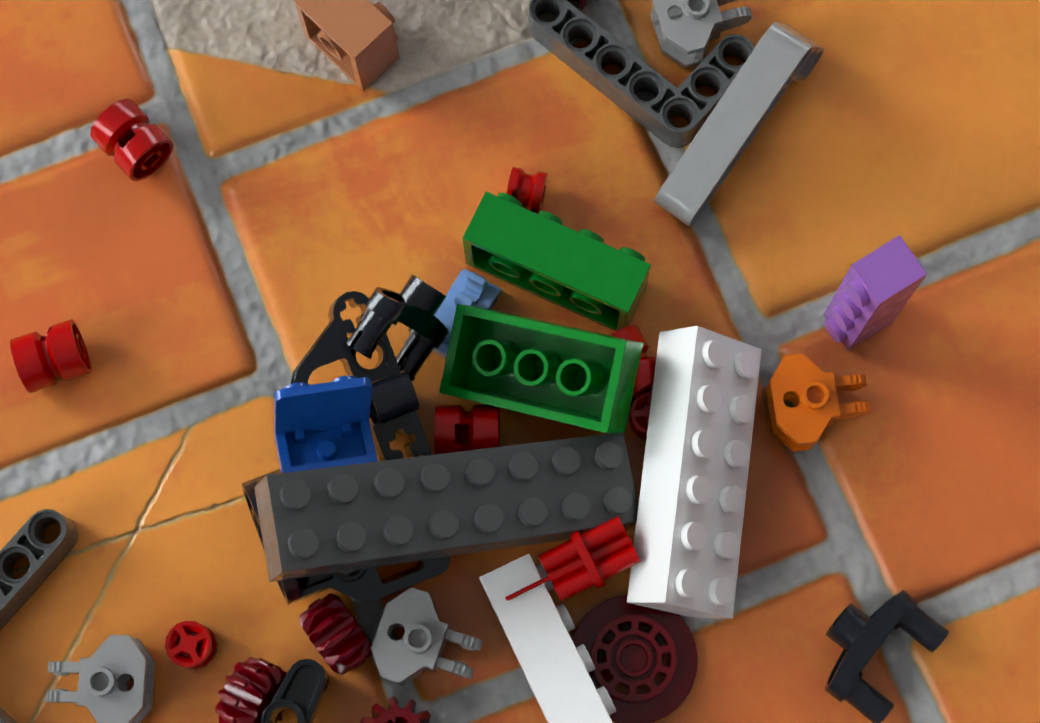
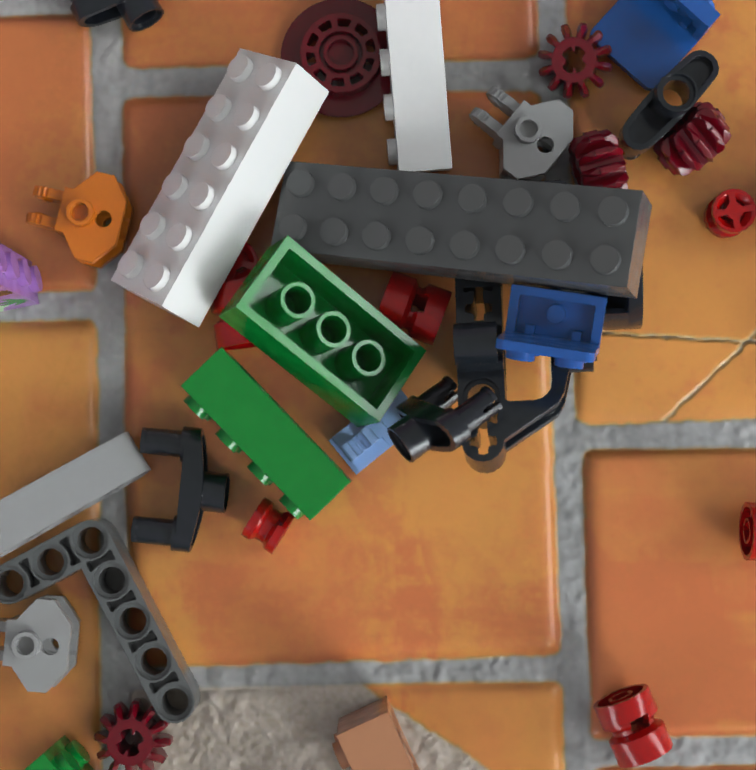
camera: 165 degrees left, 10 degrees up
red piece [505,516,641,601] -> none
none -> black connector [131,426,230,553]

